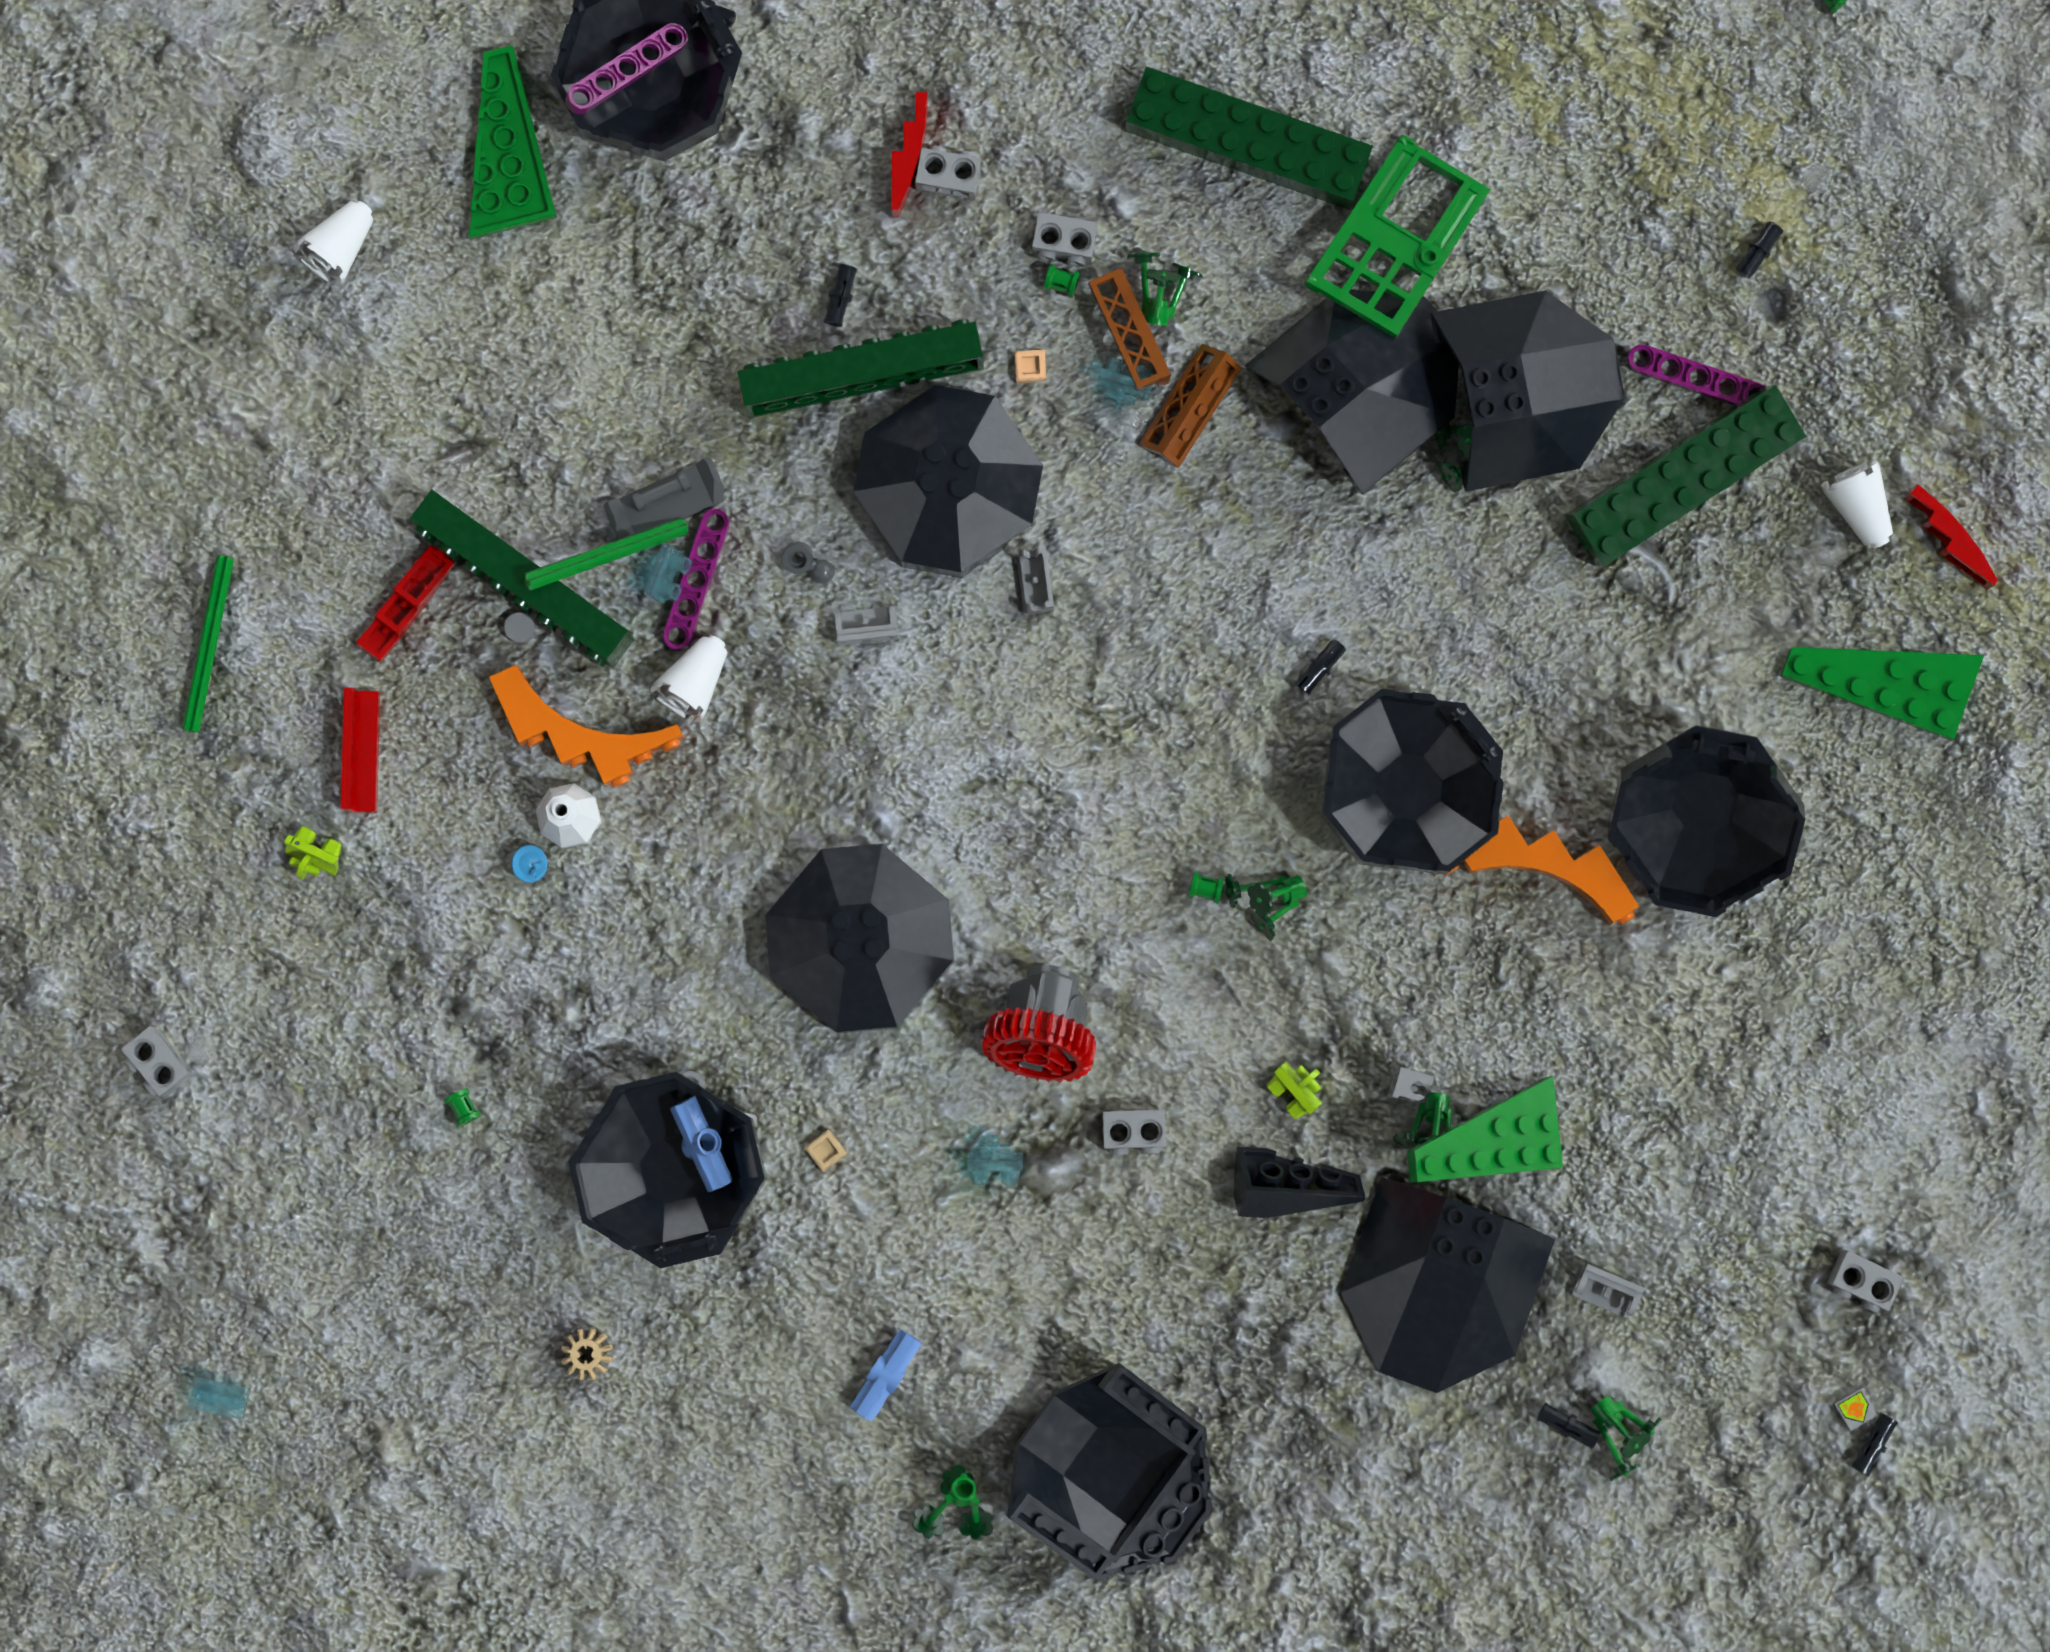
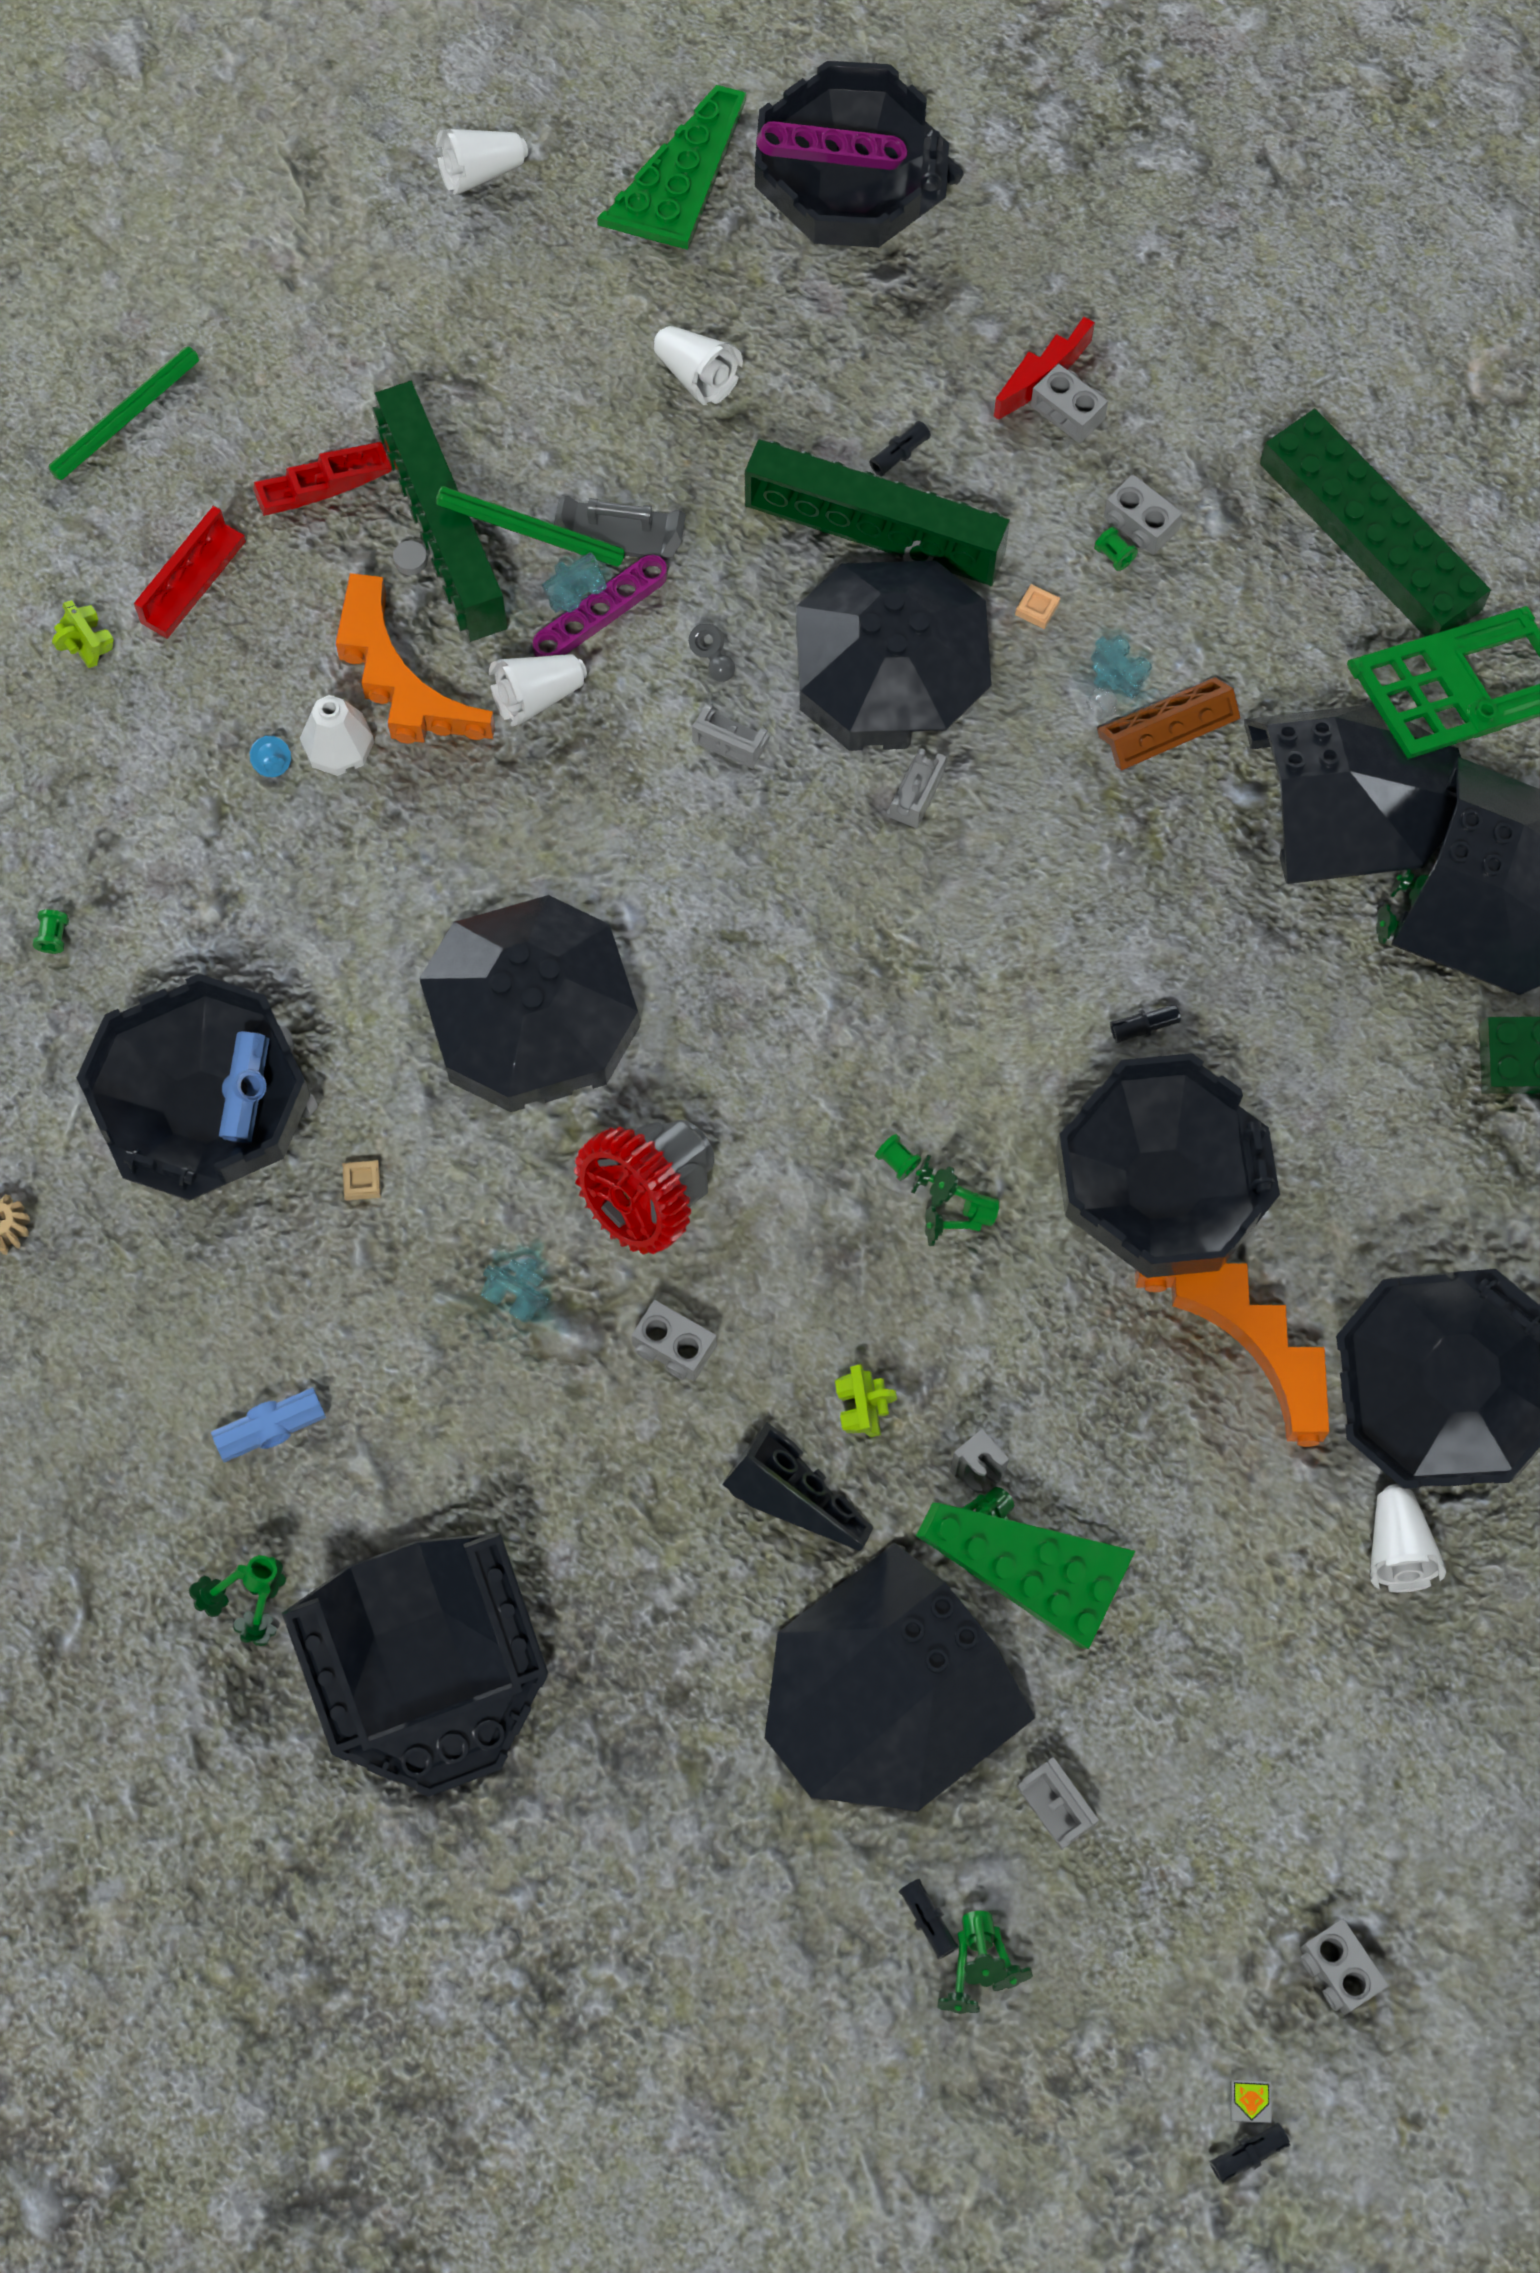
camera: 30 degrees right, 15 degrees down
dark orange fence [1088,268,1171,391] -> none
plant [1127,251,1203,326] -> none
none -> white cone [654,326,743,406]
none -> white cone [1370,1484,1446,1593]

